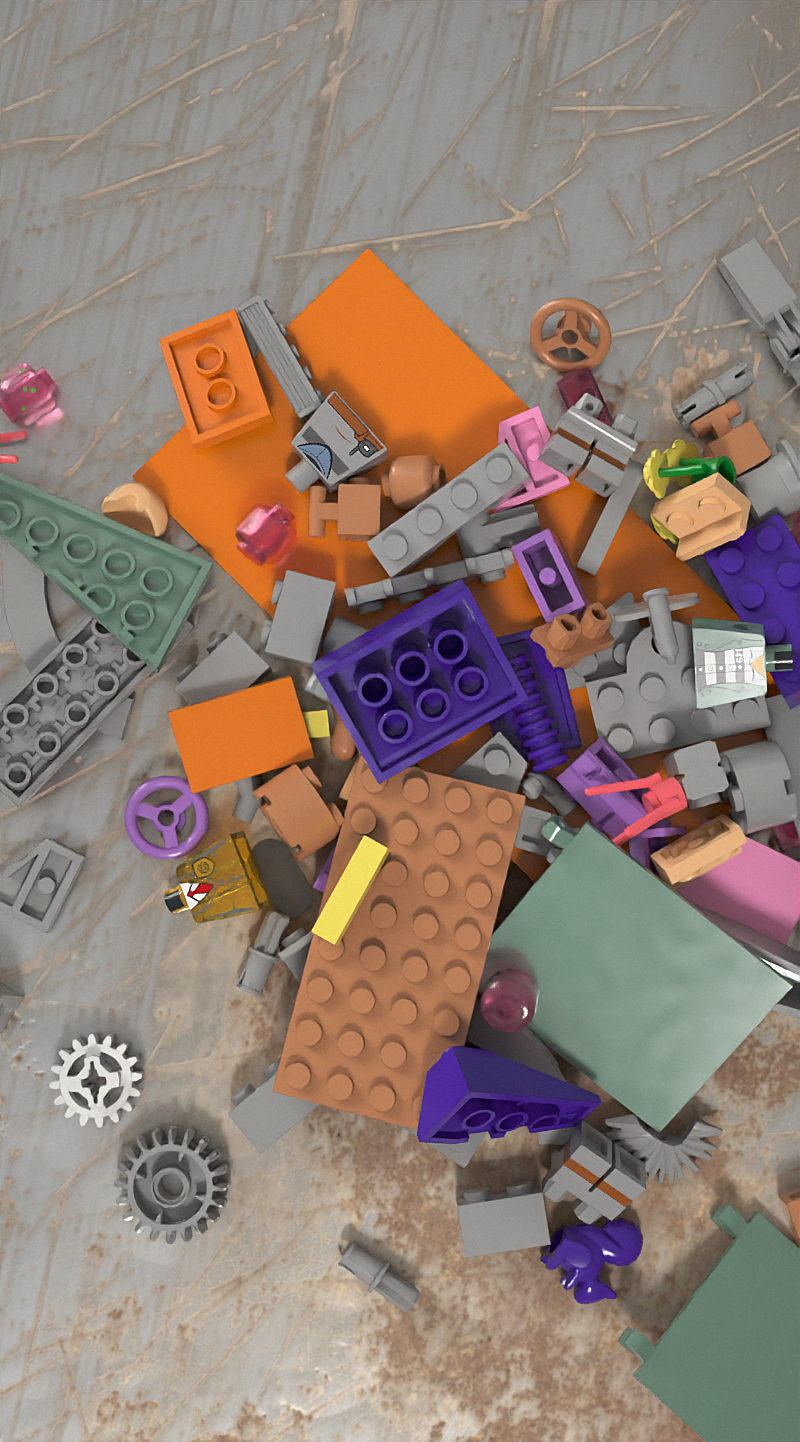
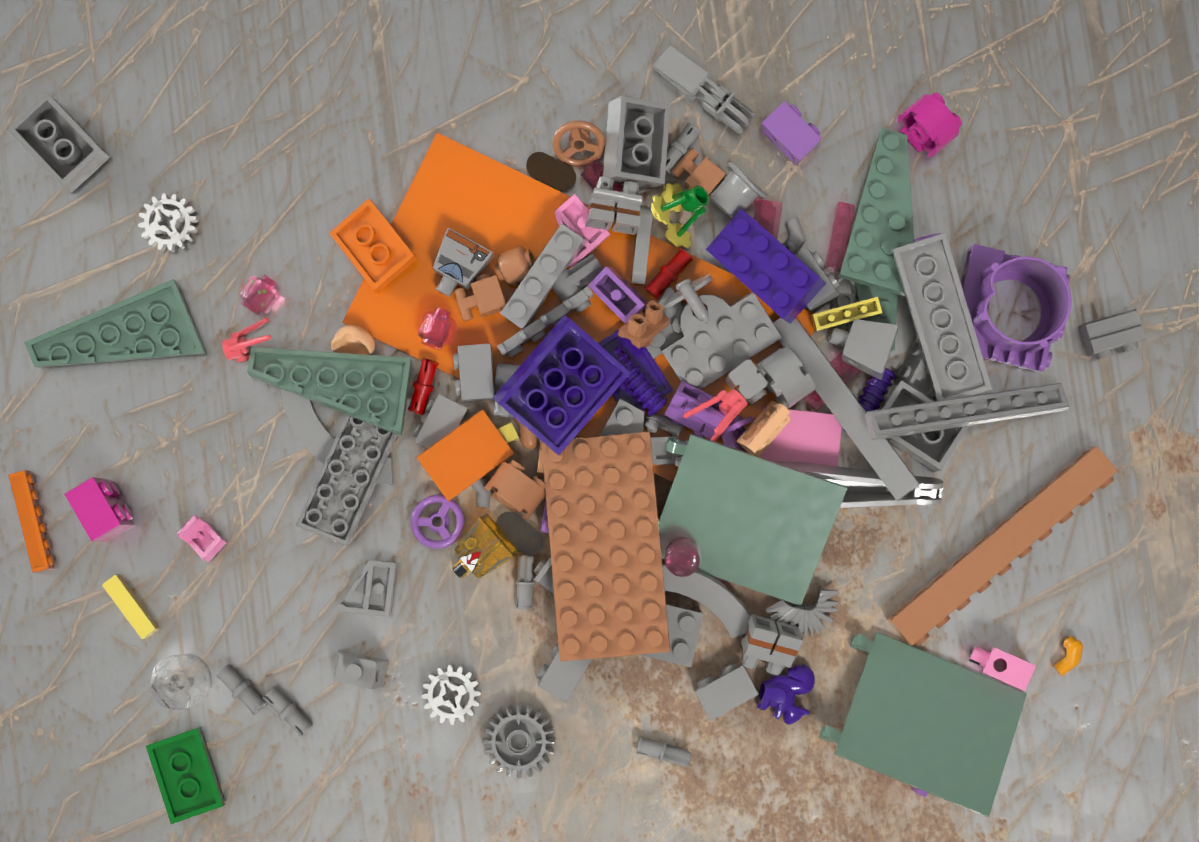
camera: 20 degrees left, 0 degrees up
light grey piece [236,294,325,424] -> none
light yellow piece [311,835,390,946] -> none
dark purple wedge [417,1046,602,1144] -> none
light nougat bracket [652,472,752,562] -> none
torso [692,617,793,709] -> none
none -> red pin [408,358,439,415]
none -> dark brown tile [526,152,576,192]
none -> light grey brick [603,96,670,189]
none -> red pin [644,248,693,299]

